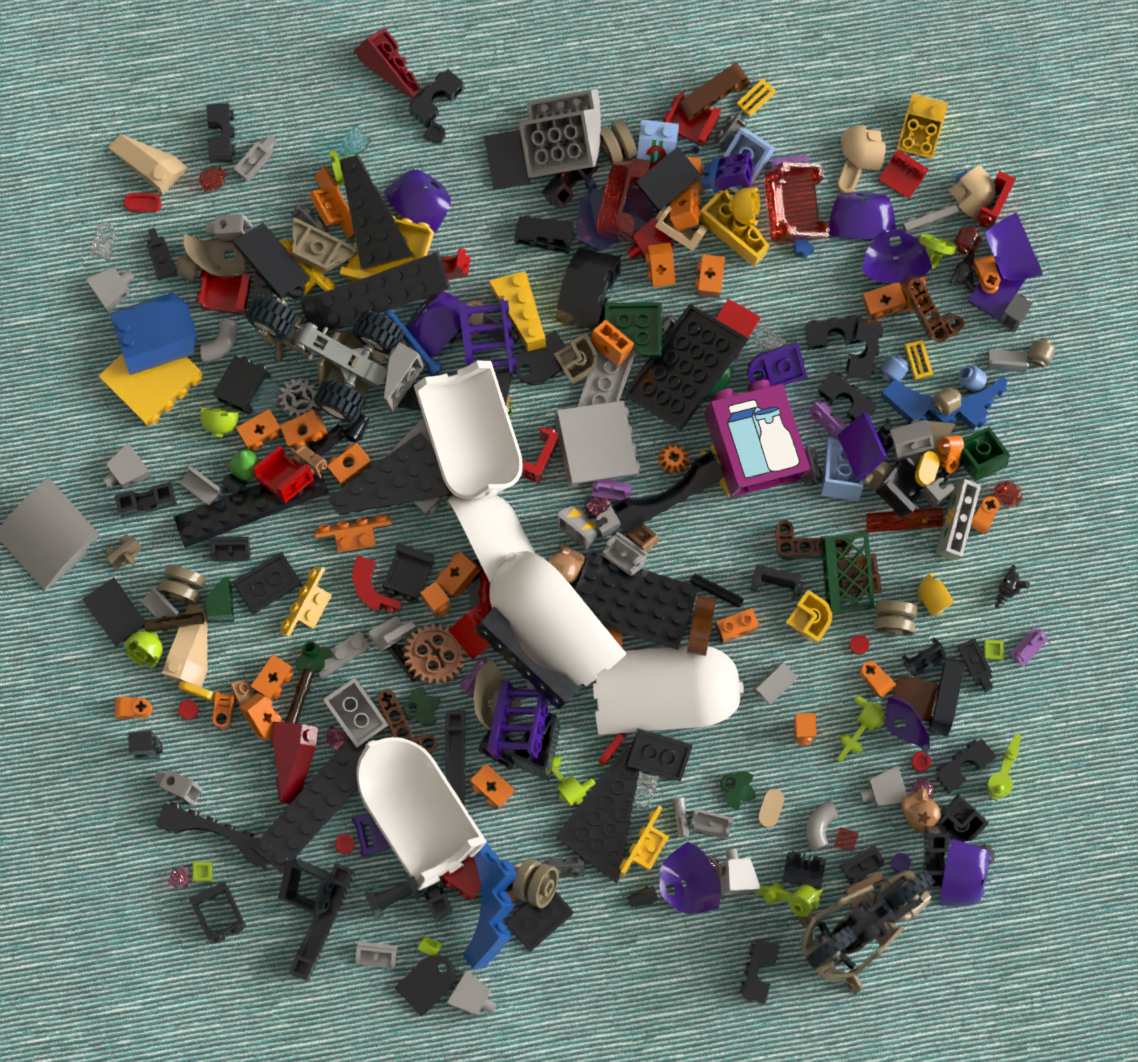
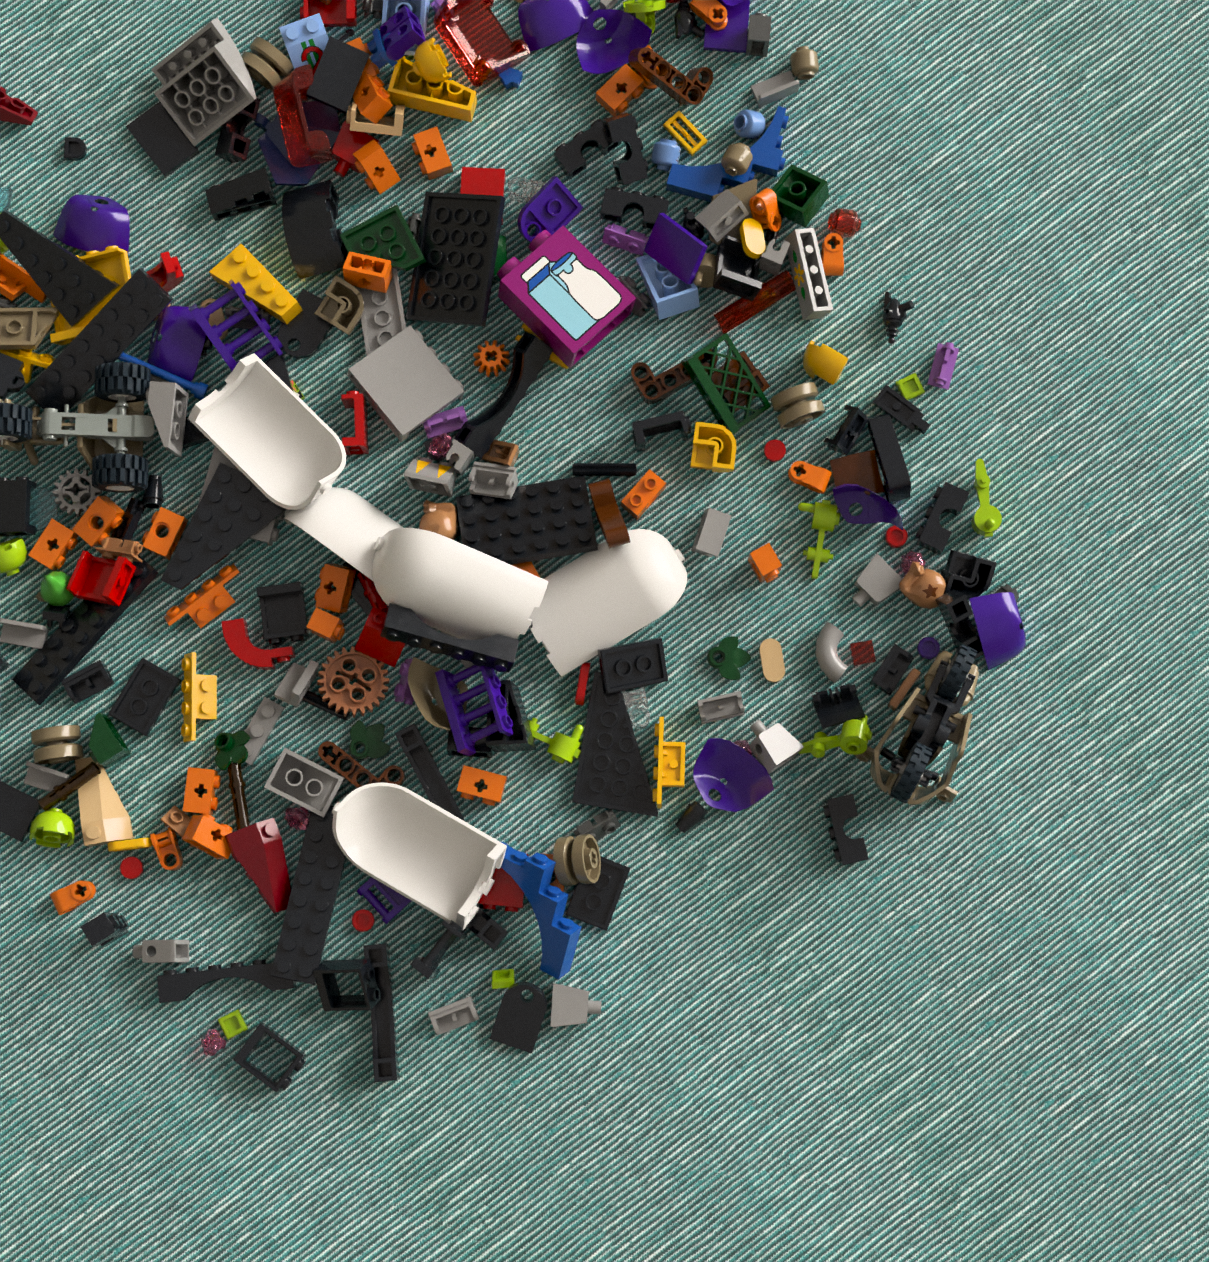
camera: 25 degrees left, 5 degrees up
black arch [409,68,464,128] -> none
light grey axle [673,798,689,837] -> none

